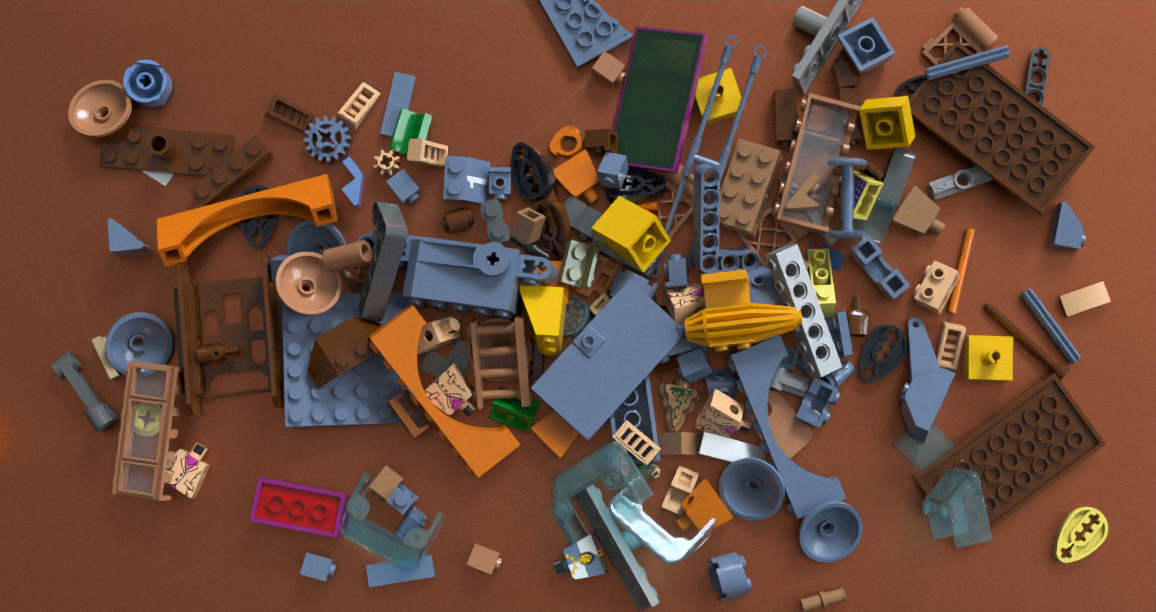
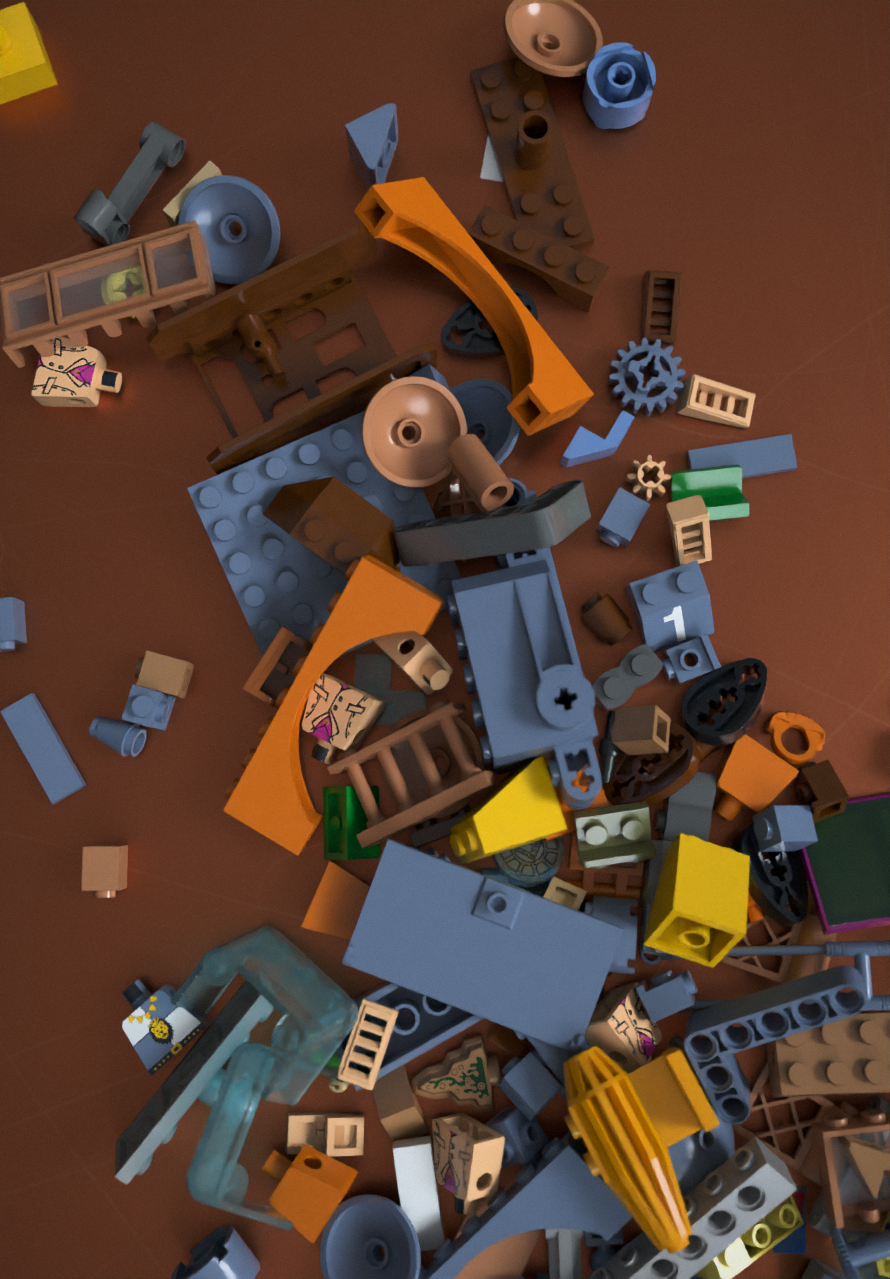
camera: 75 degrees right, 0 degrees up
red brick [249,477,349,538] -> none
clear light blue windscreen [341,472,446,572] -> none

